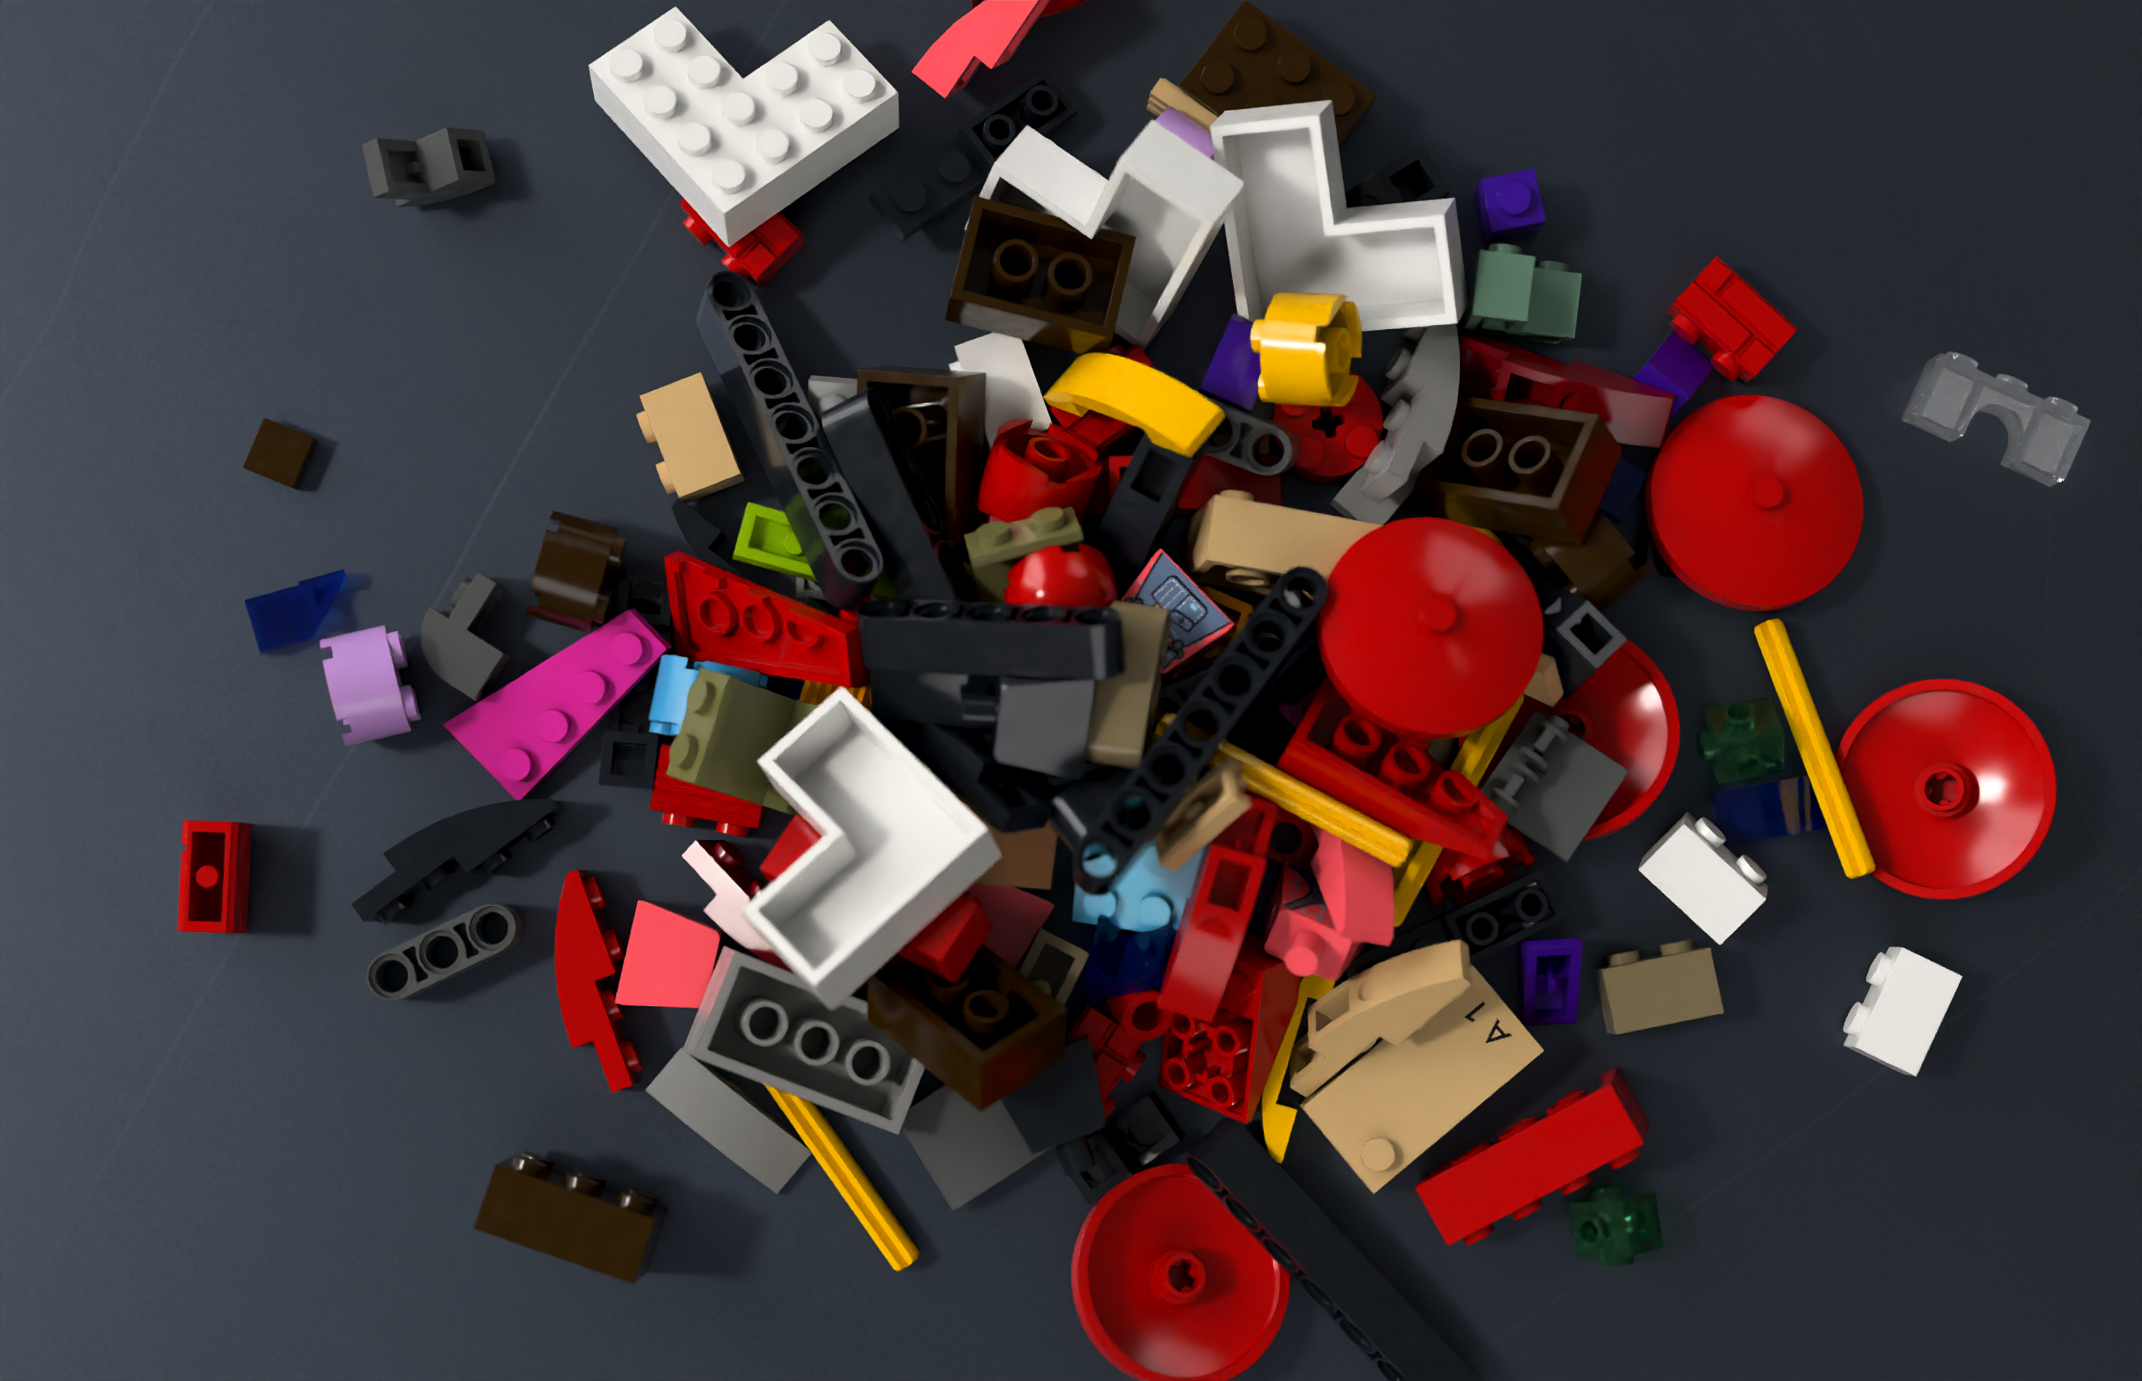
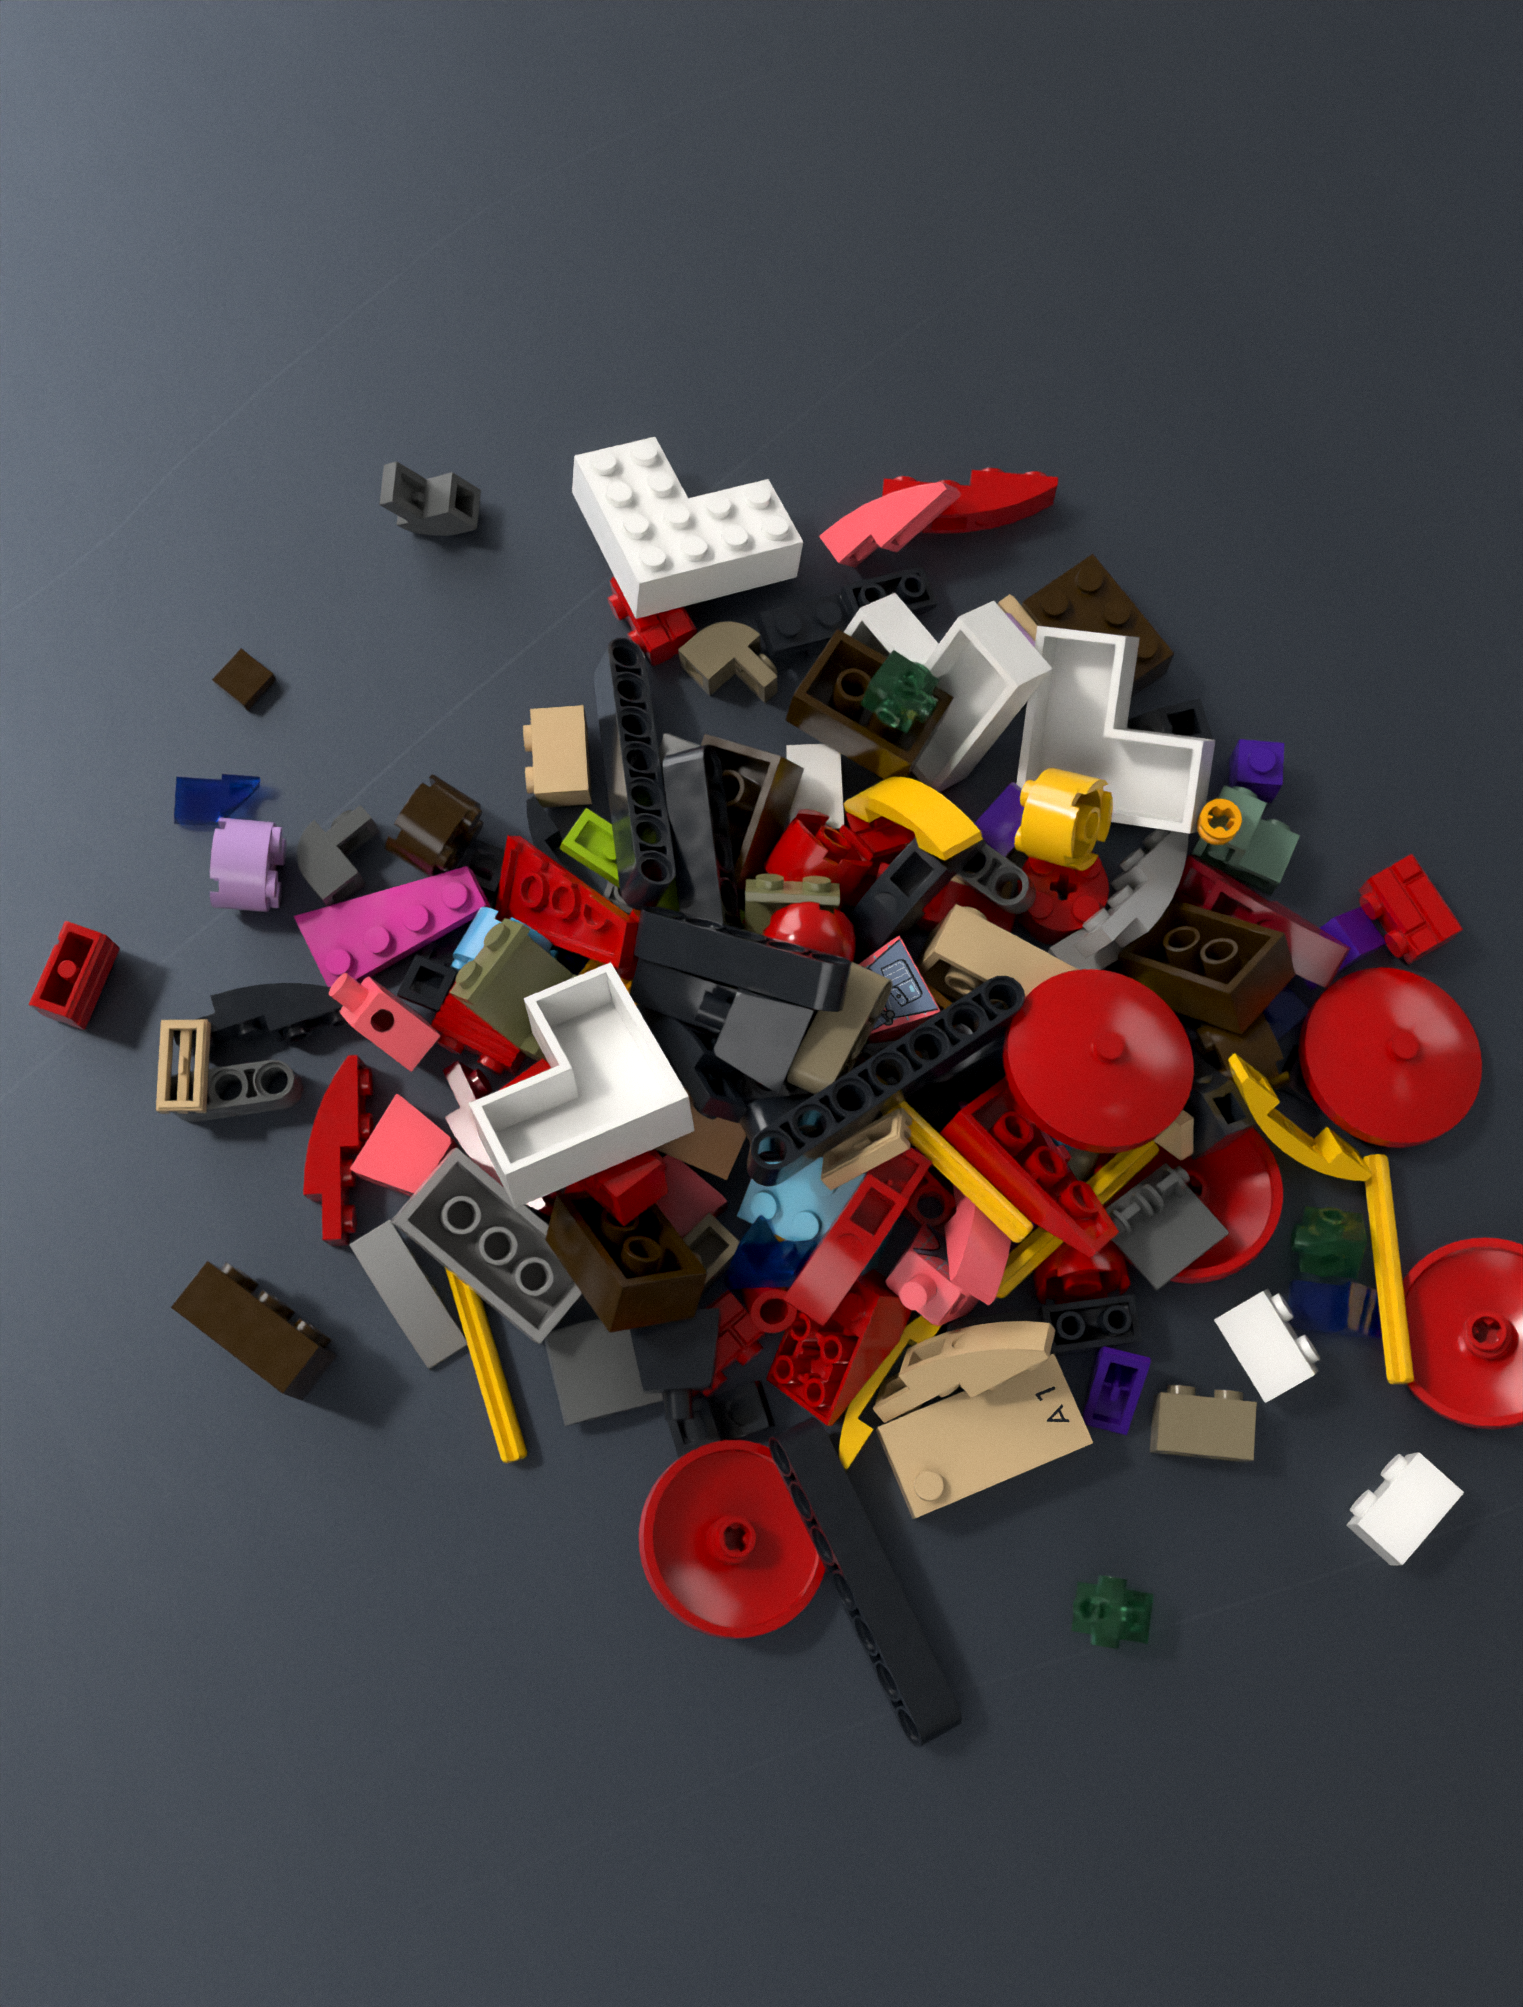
camera: 20 degrees right, 10 degrees down
red wedge [1415,1066,1649,1246] -> none
none -> tan tile [156,1019,211,1114]
none -> coral torso [329,973,441,1072]
none -> dark tan brick [678,622,778,703]
none -> clear green brick [861,650,940,734]
none -> light orange bush [1196,799,1242,845]
none -> yellow slope [1228,1053,1372,1181]

